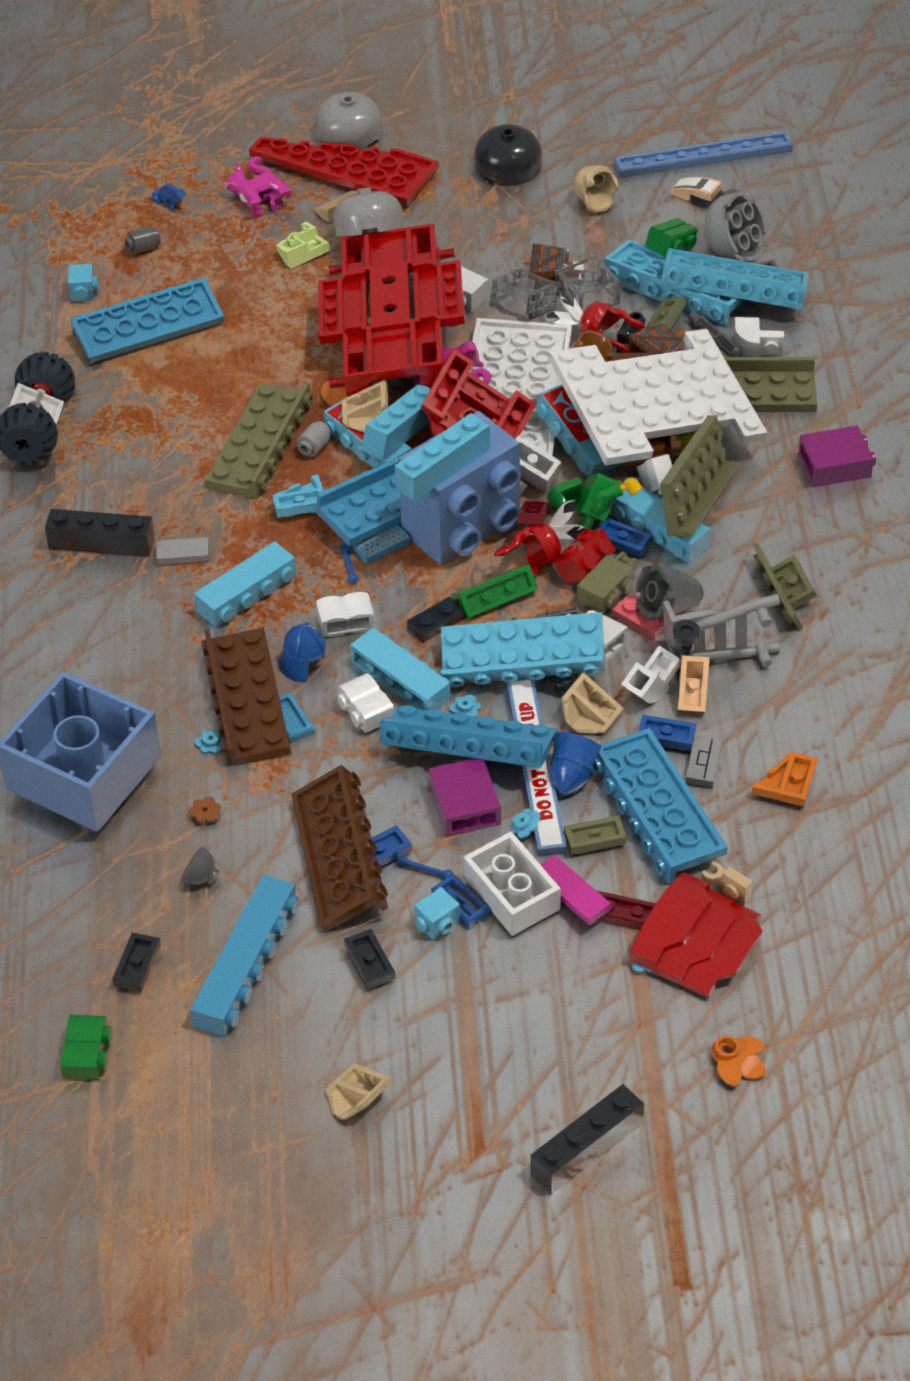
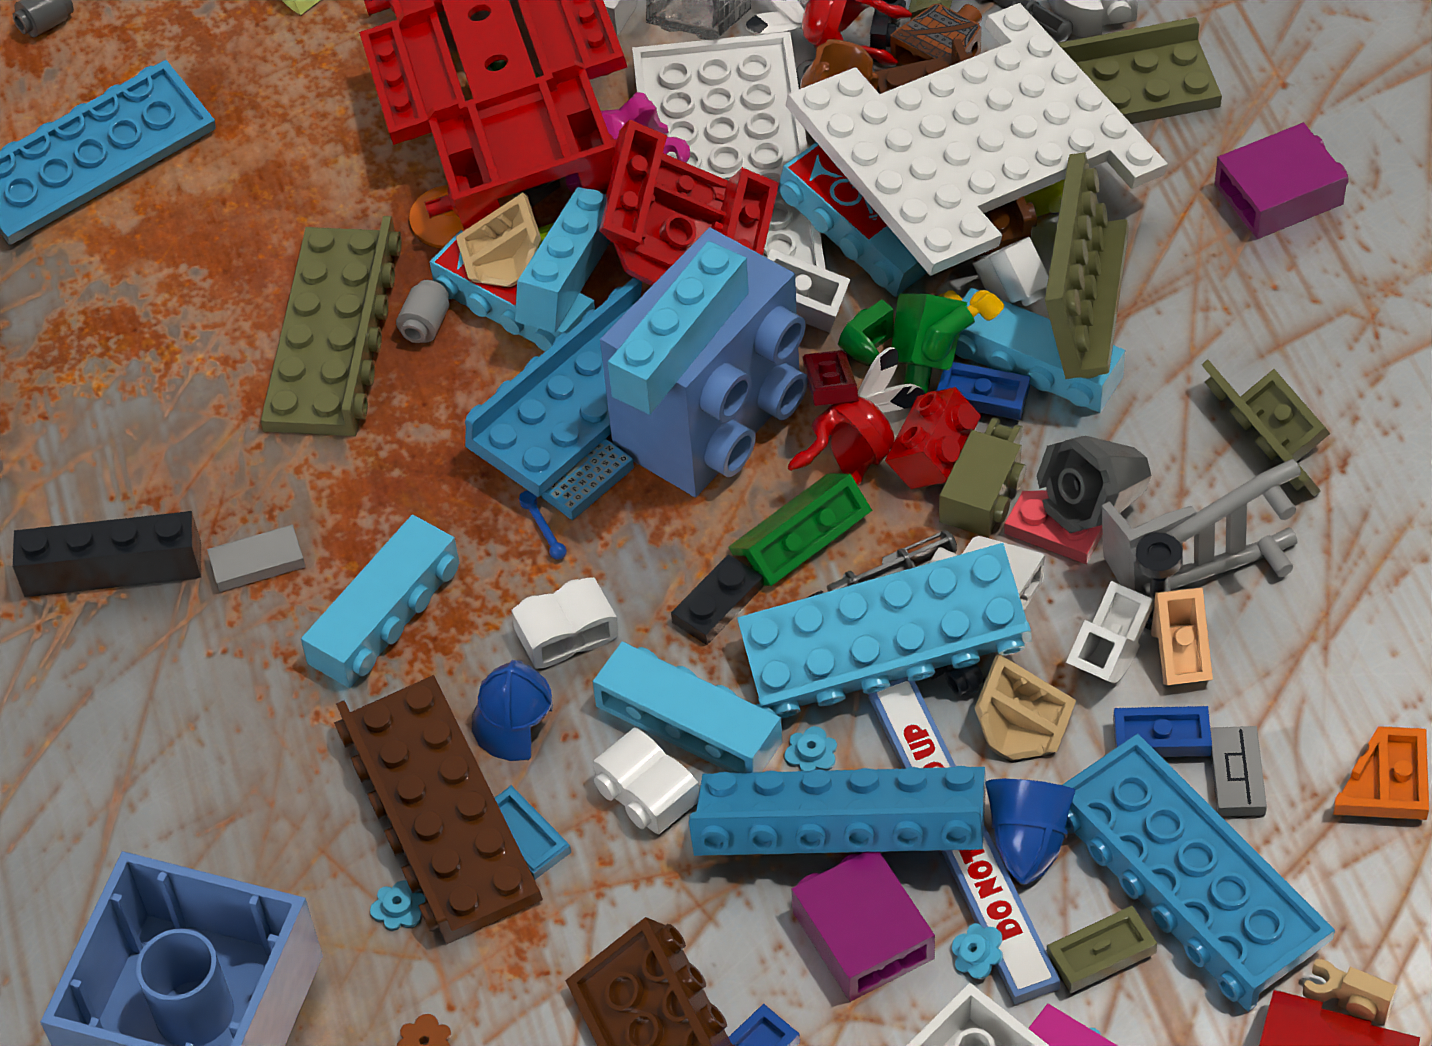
camera: 10 degrees left, 5 degrees up
medium azure wing [272,474,323,518] -> none

